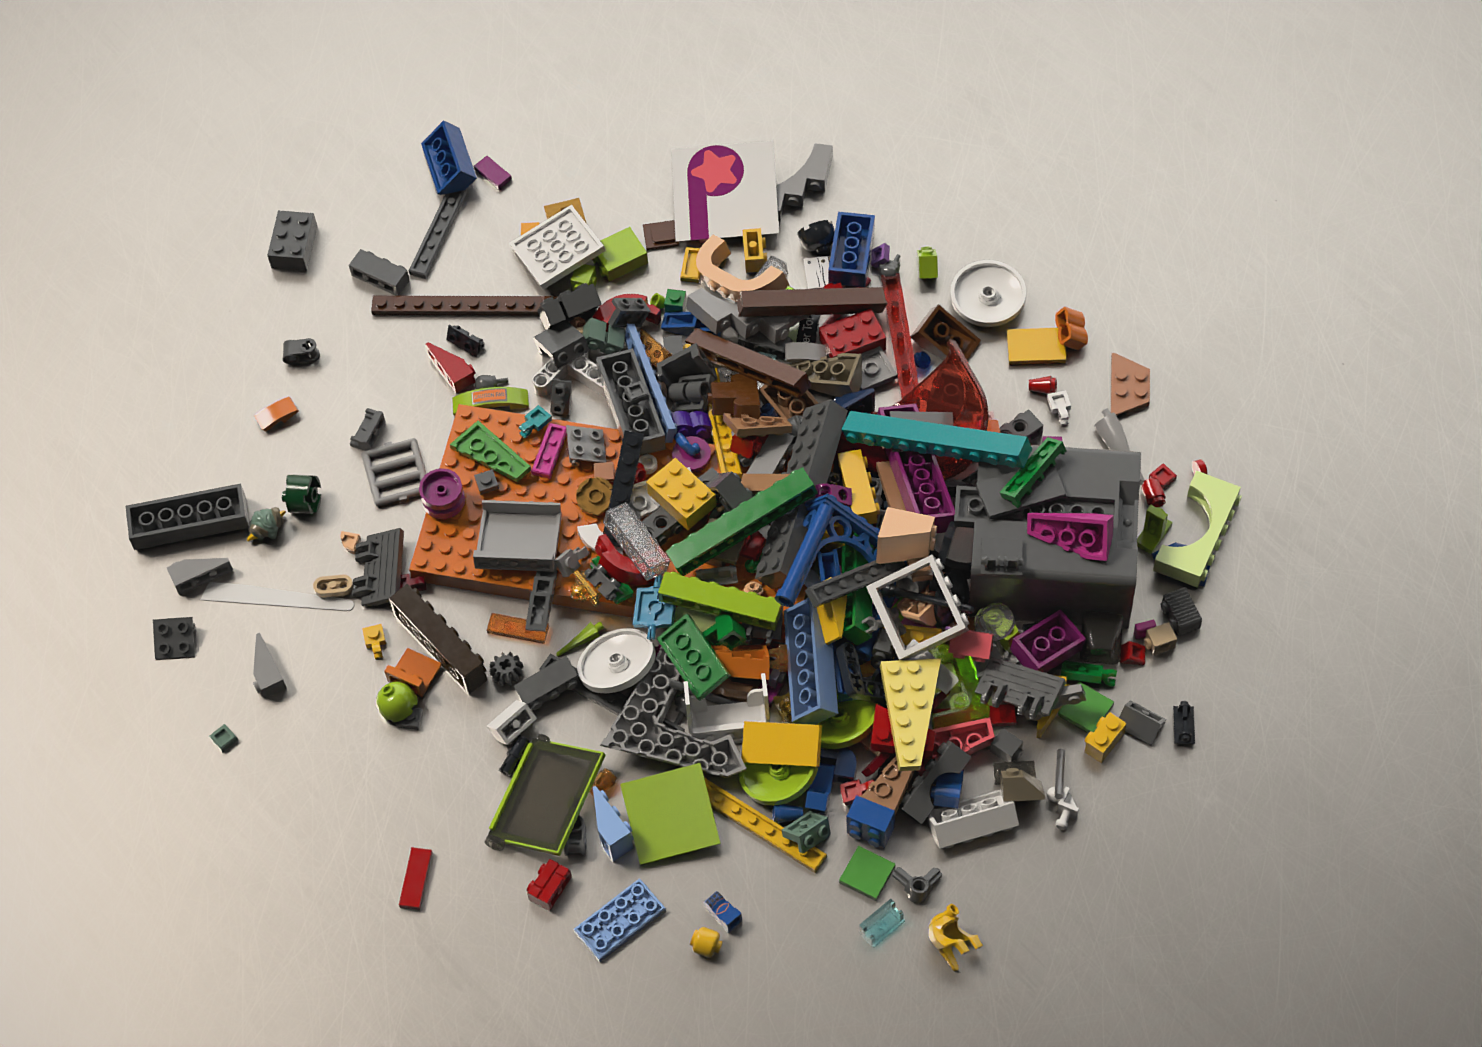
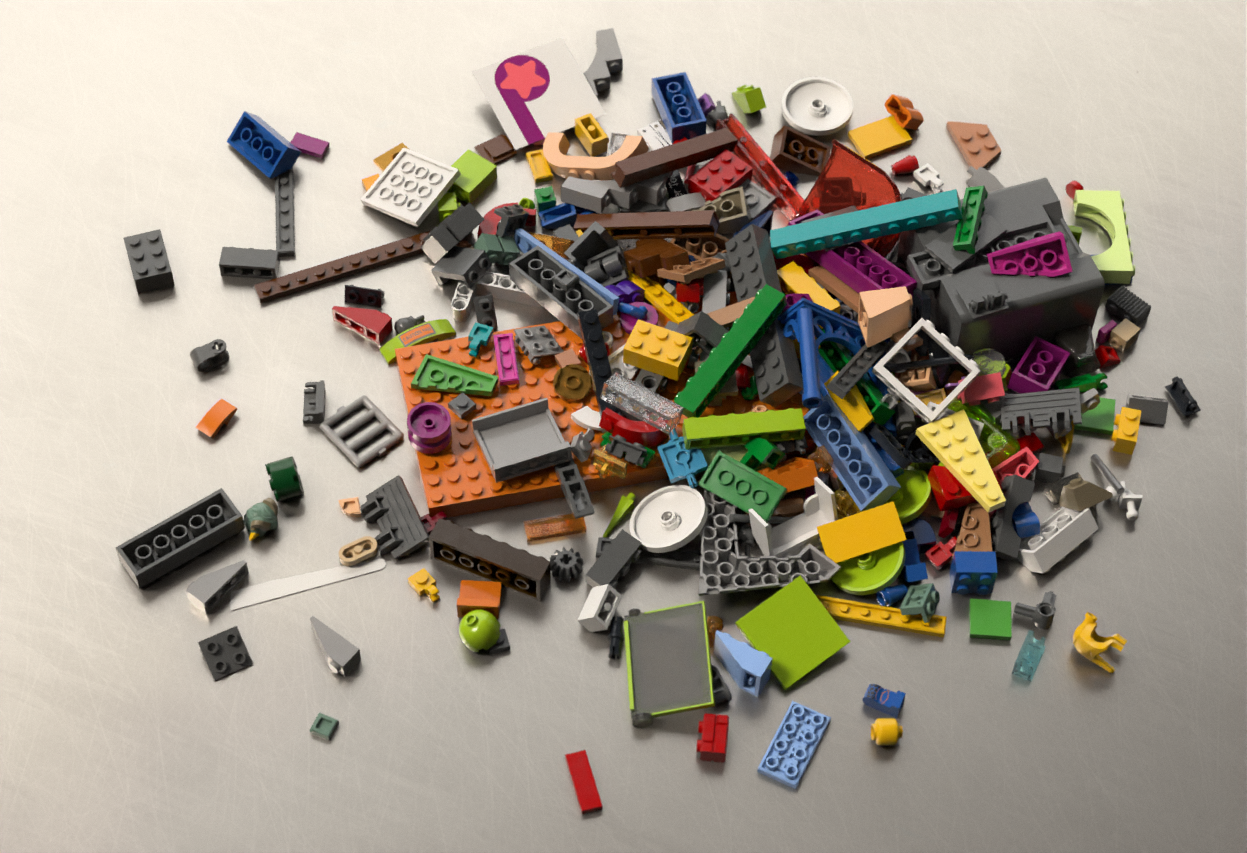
camera: 30 degrees left, 5 degrees down
light grey hinge [696,564,738,586] -> none
black cylinder [797,220,835,254] -> none

